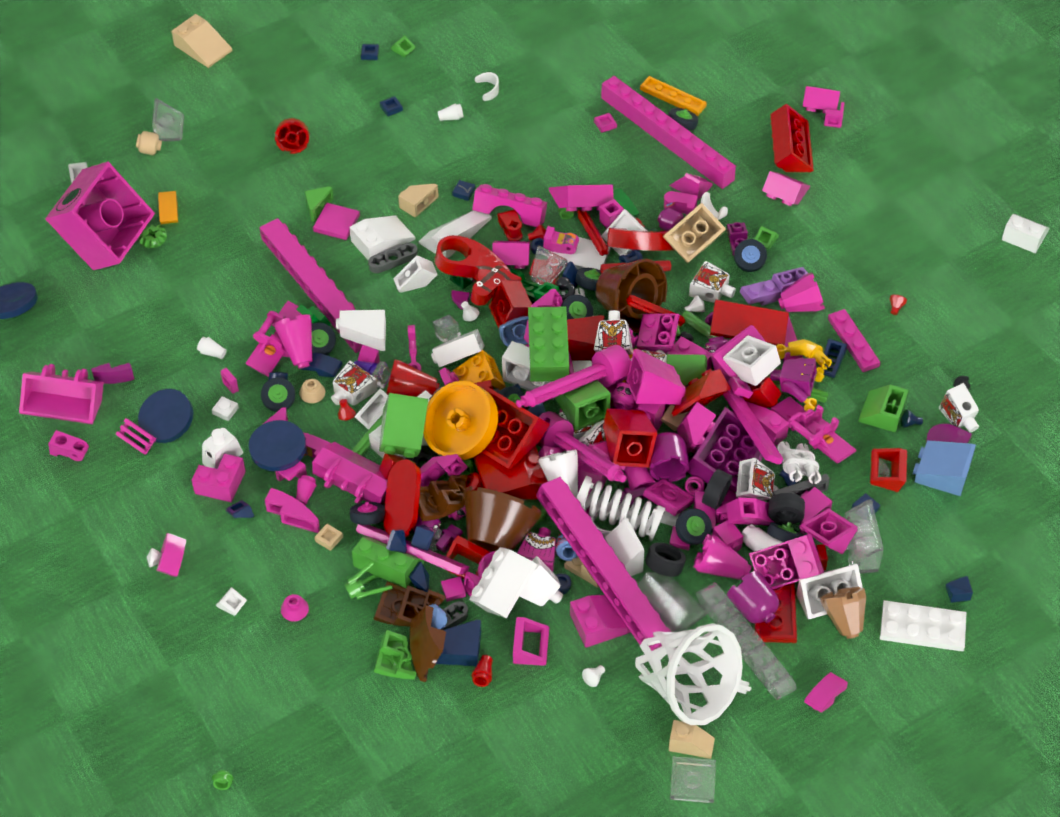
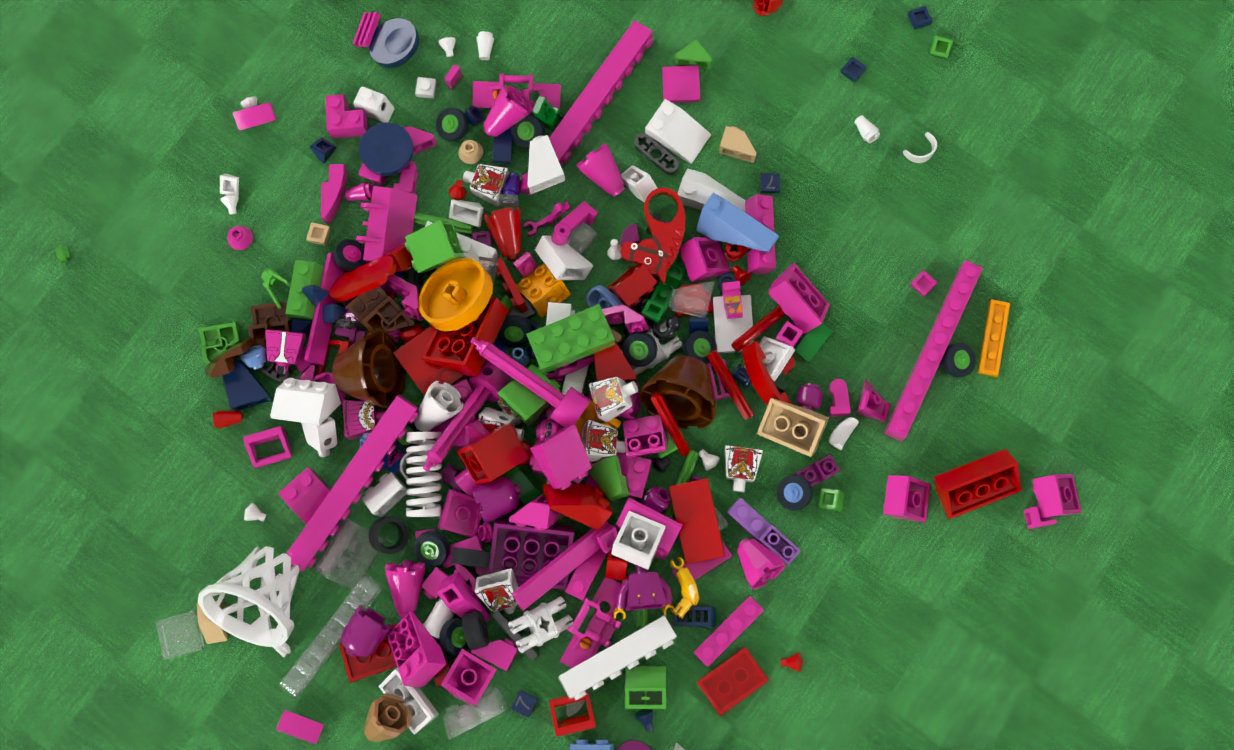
camera: 75 degrees right, 25 degrees up
dark blue tile [556,573,571,594] -> none
none -> white rock [221,194,239,215]
none -> dark pink torso [265,329,306,374]
none -> white rock [439,37,456,57]
none -> dark pink leg [551,201,598,246]
none -> white brick [558,615,677,700]
none -> dark pink cone [576,143,626,197]
none -> medium blue wedge [696,193,780,252]
none -> red tile [697,647,769,716]

